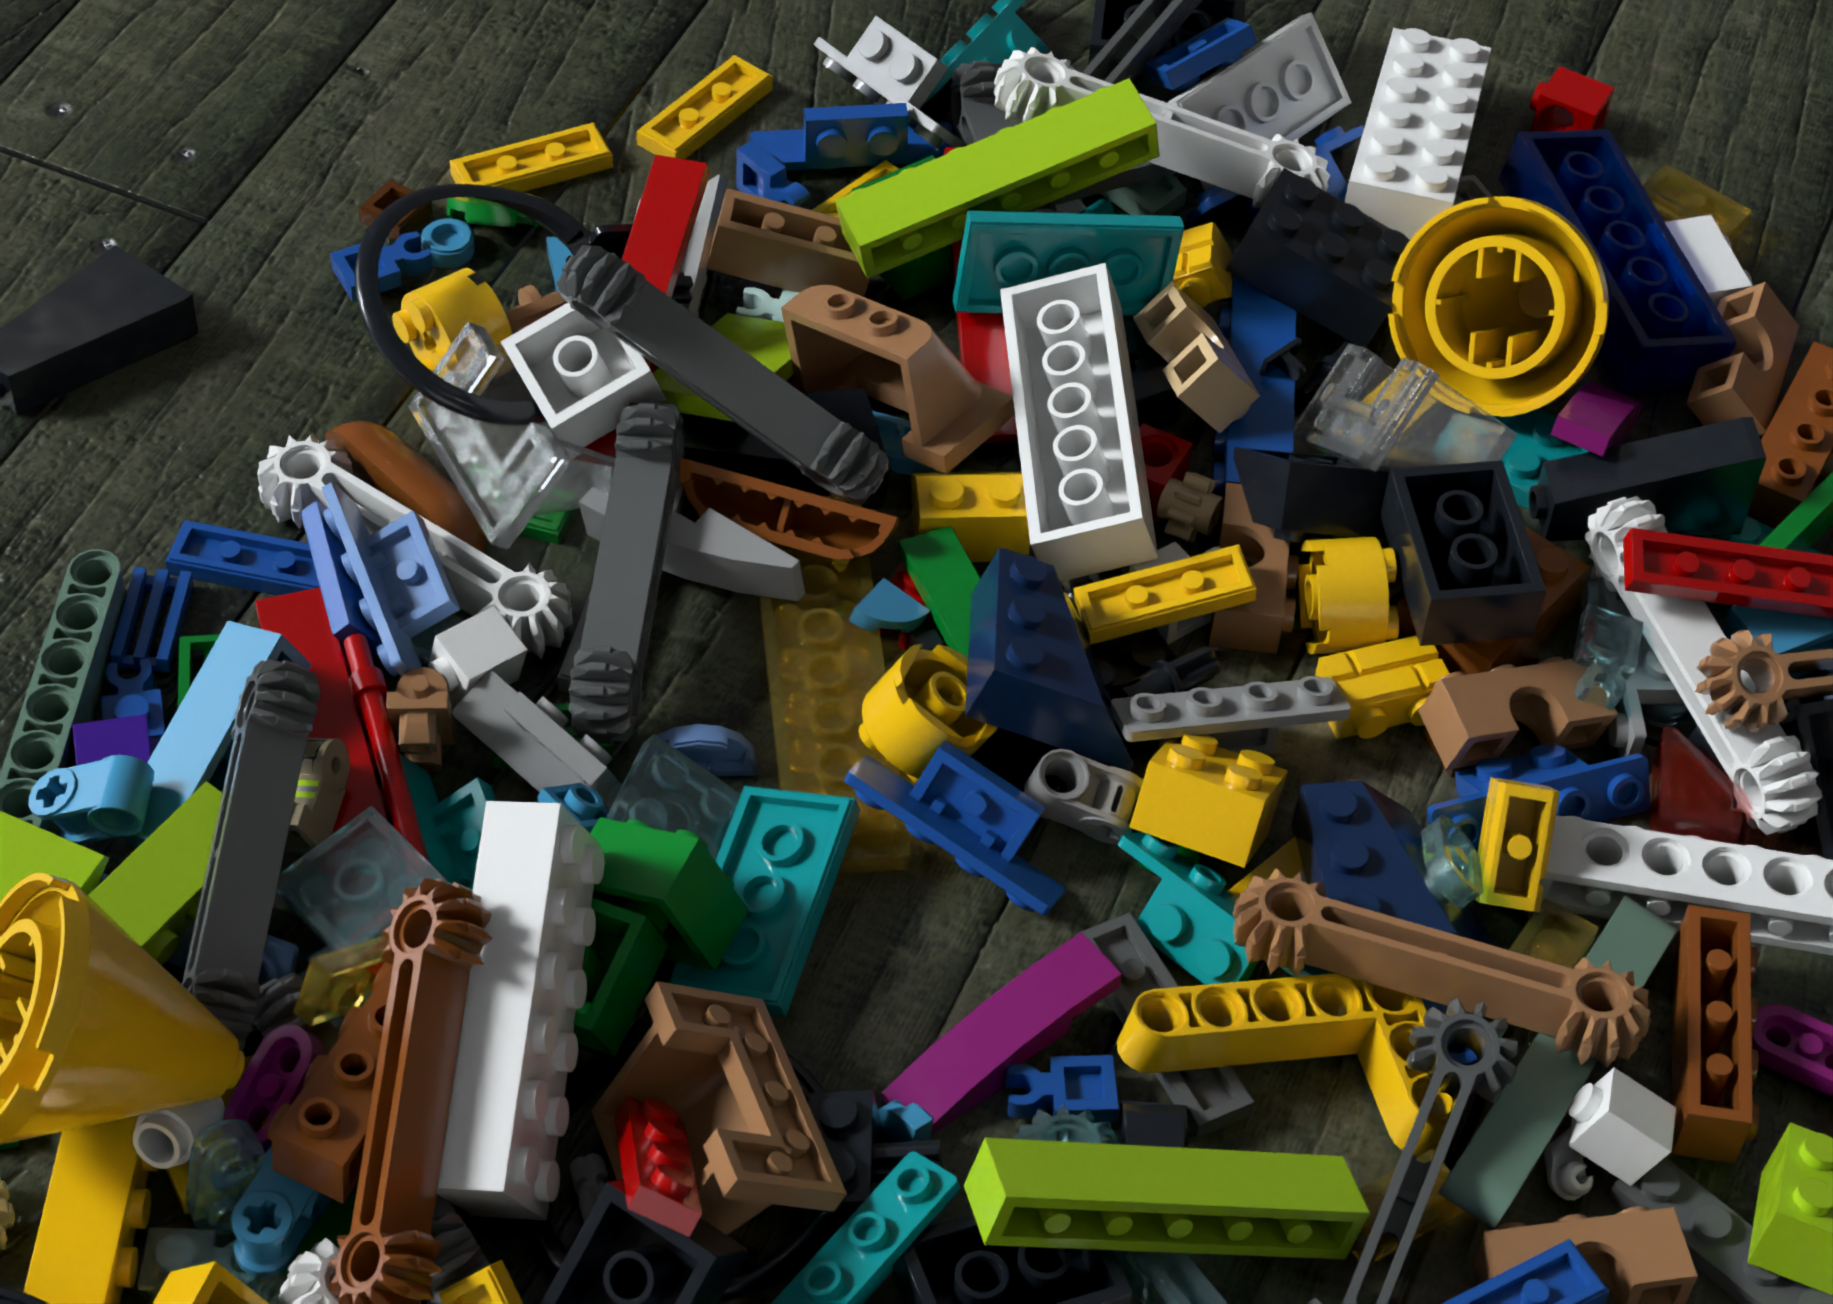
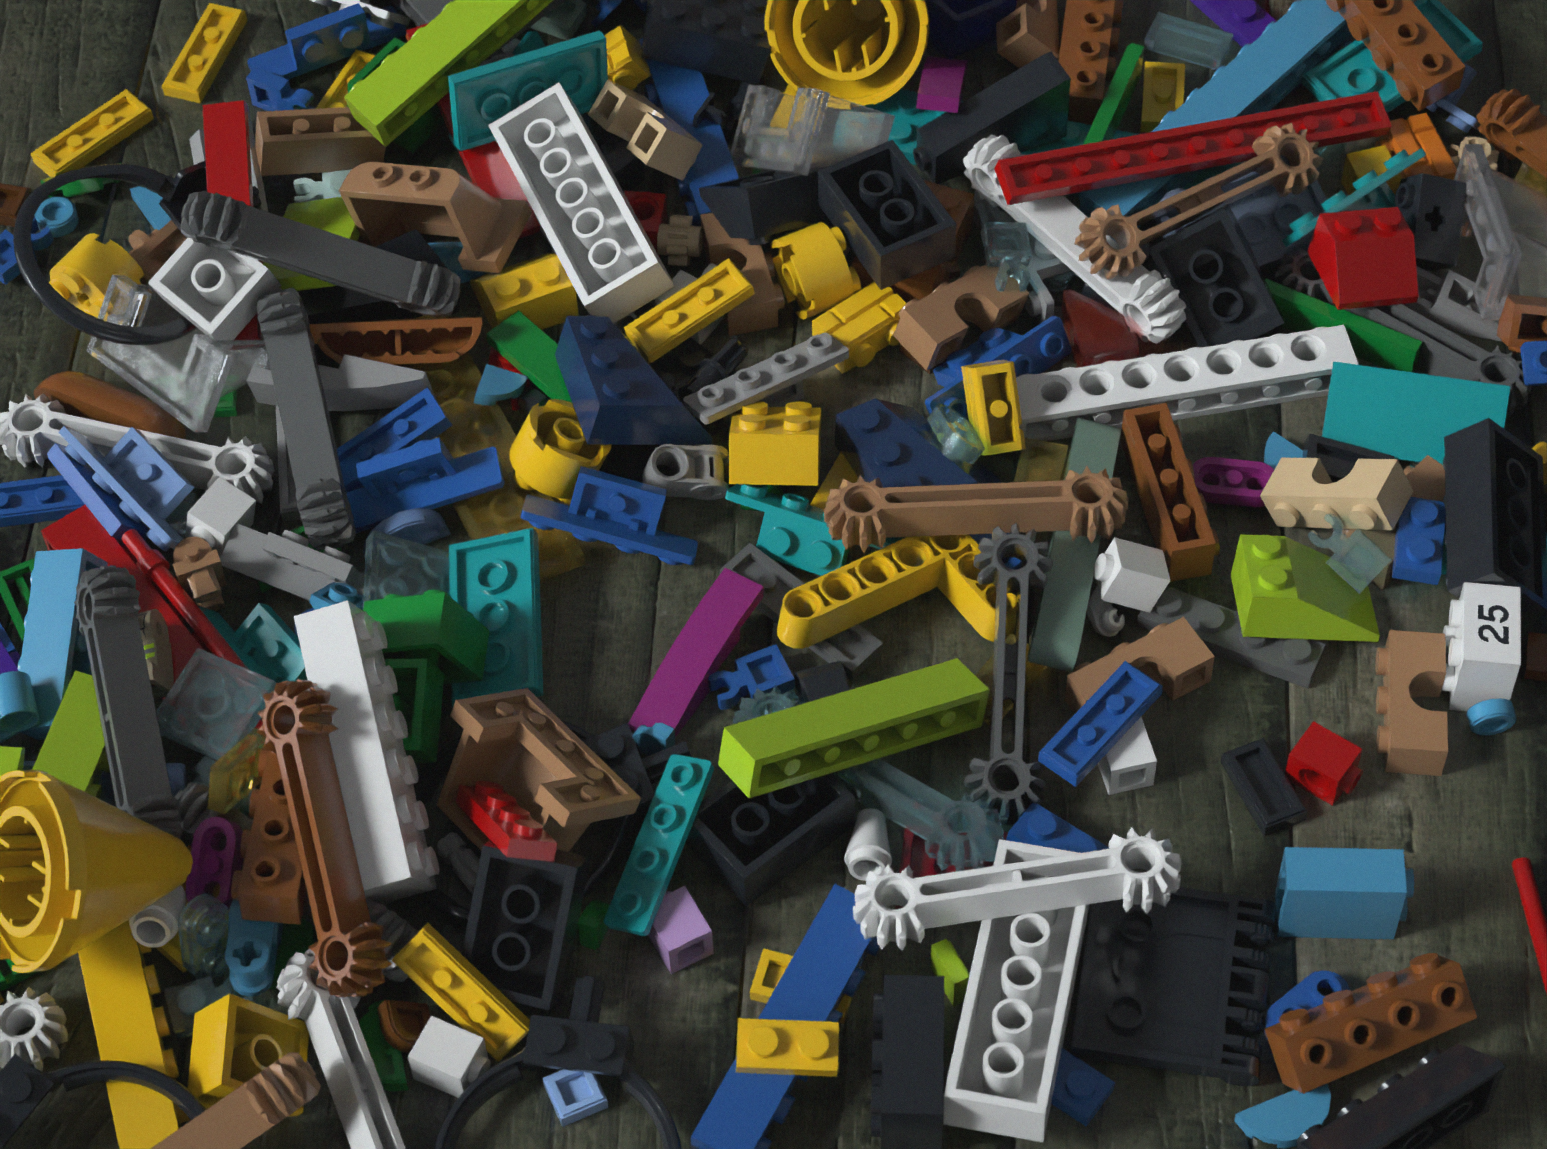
camera: 15 degrees left, 5 degrees up
none -> blue plate [337,387,452,493]
none -> blue bracket [347,437,505,534]

